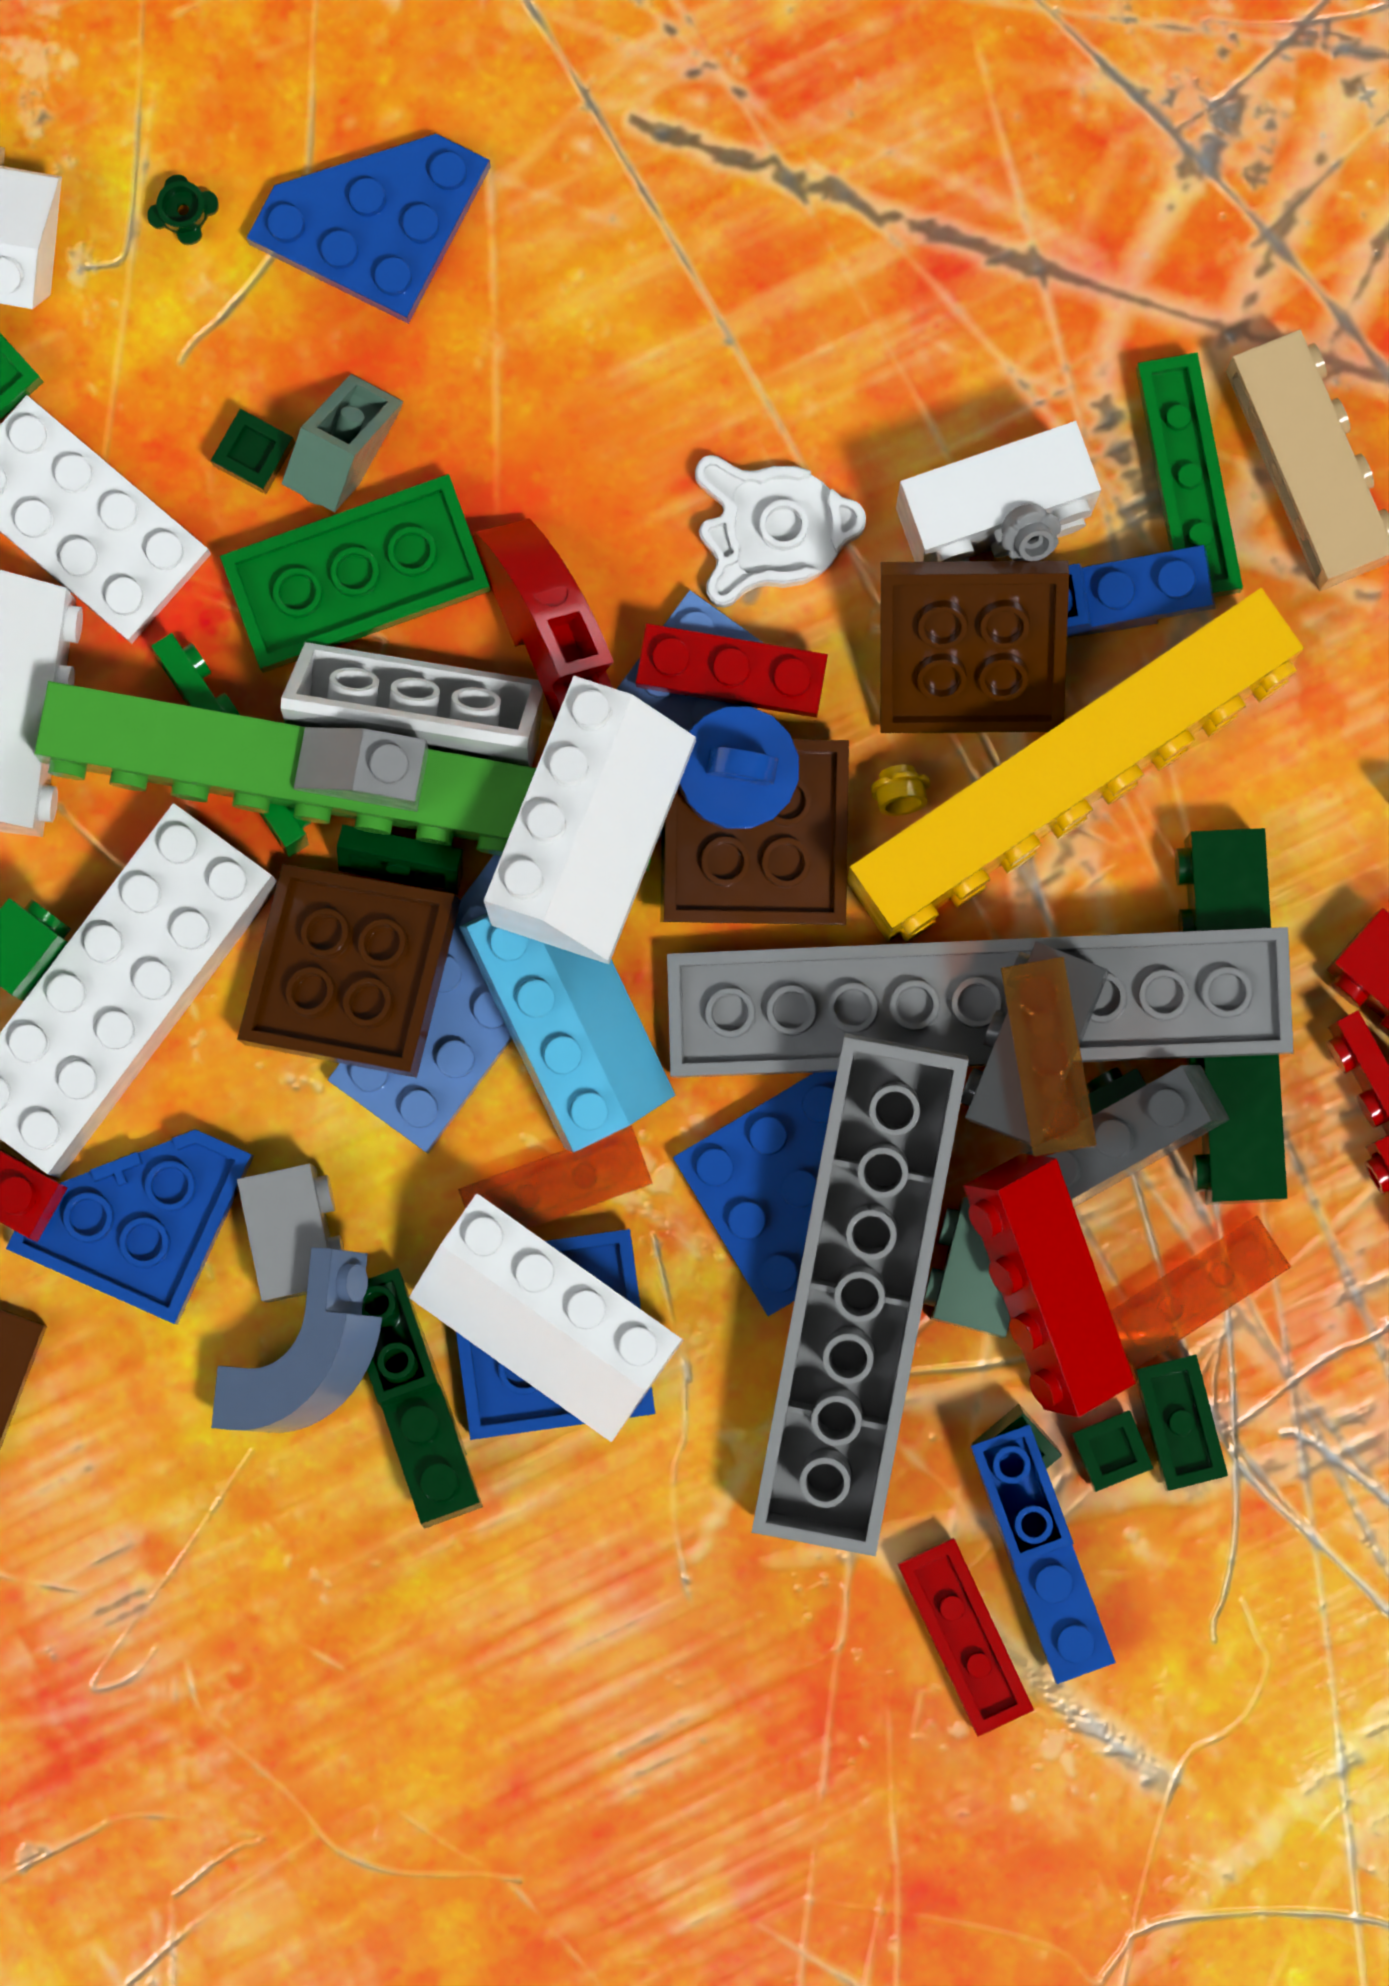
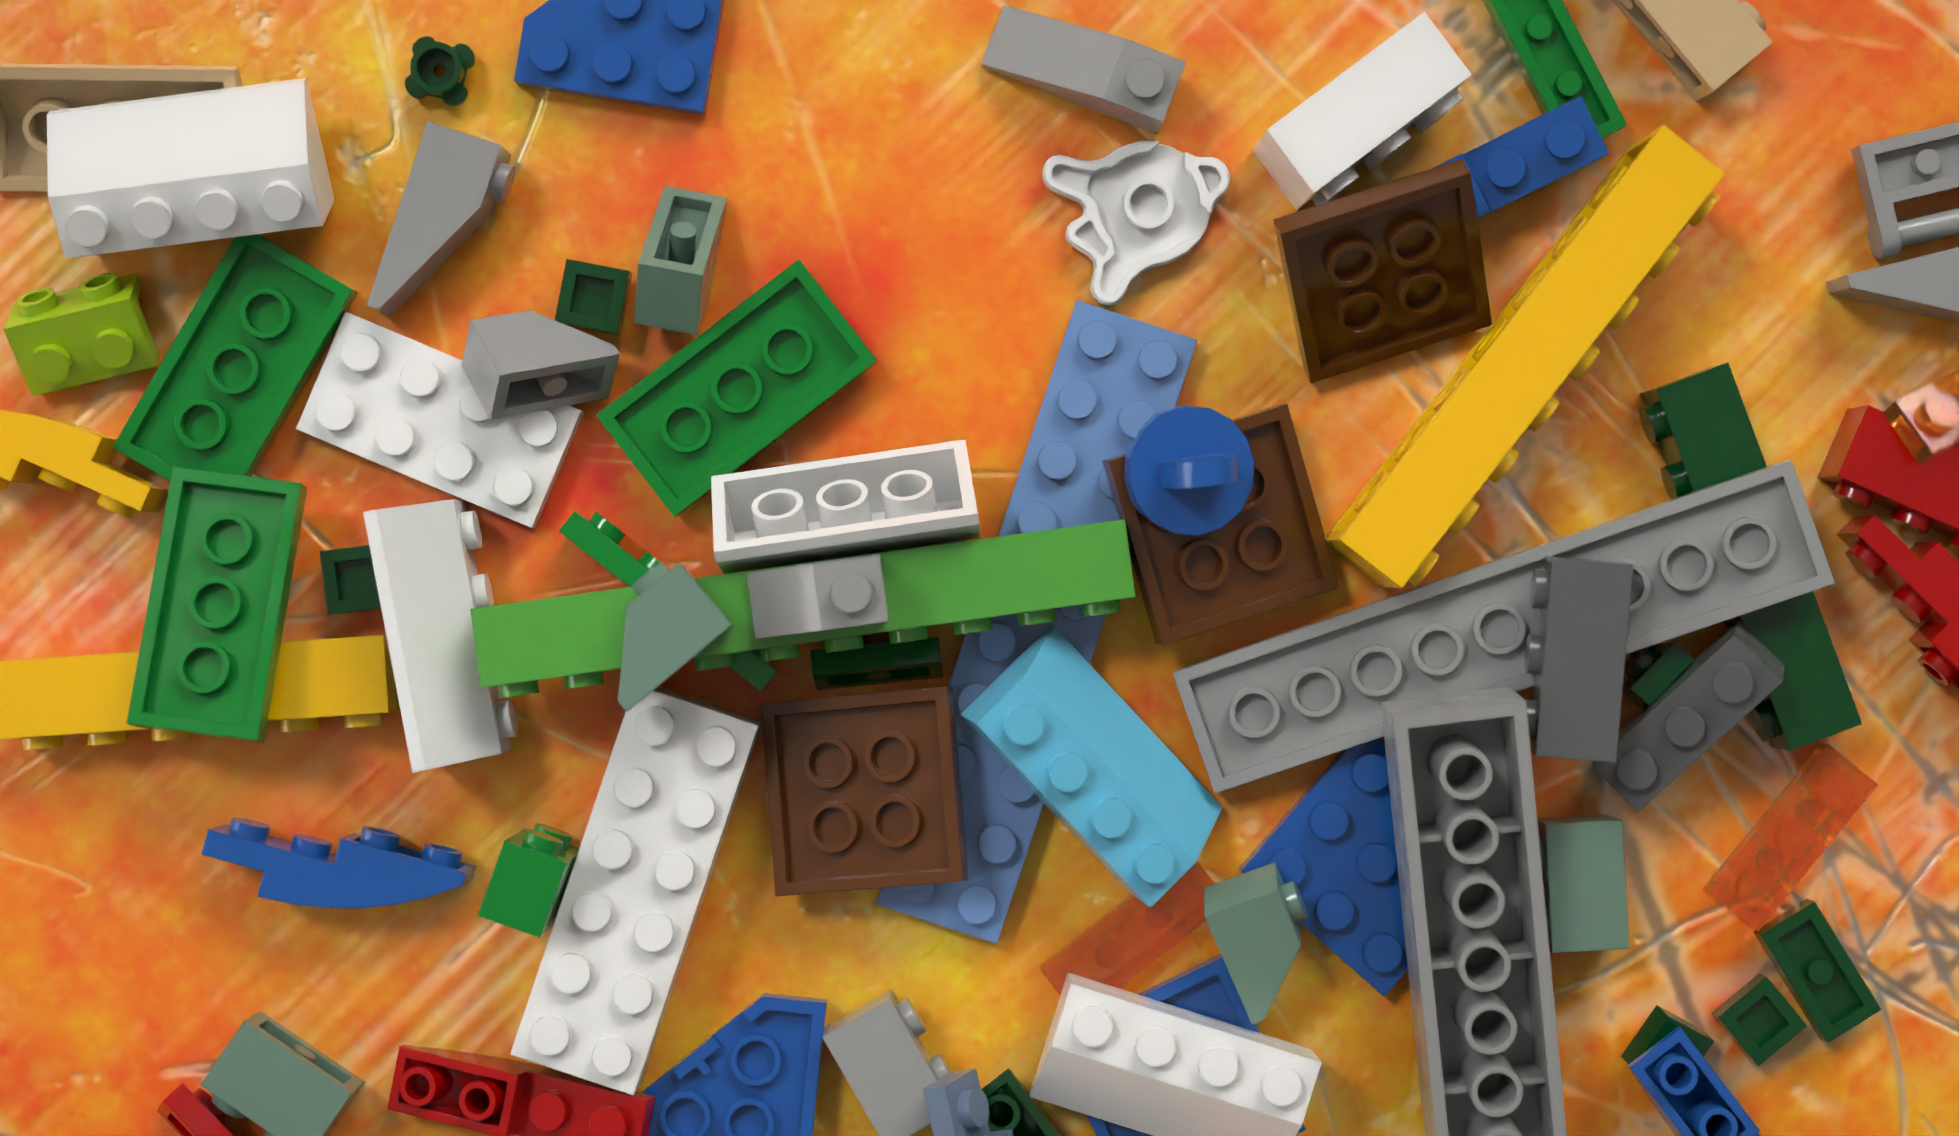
camera: 25 degrees left, 5 degrees up
red slope [472,518,614,721] -> none
white slope [483,676,696,964] -> none
red plate [636,623,828,718] -> none
yellow plate [871,764,930,816] -> none
red brick [963,1153,1136,1418] -> none
light grey plate [1001,504,1061,561] -> none
clear orange plate [1001,957,1098,1157] -> none
none -> light grey slope [367,121,515,315]
none -> light grey slope [461,310,620,420]
none -> sand green slope [618,561,733,712]
none -> light grey slope [981,5,1186,135]
none -> sand green slope [1204,862,1307,1024]

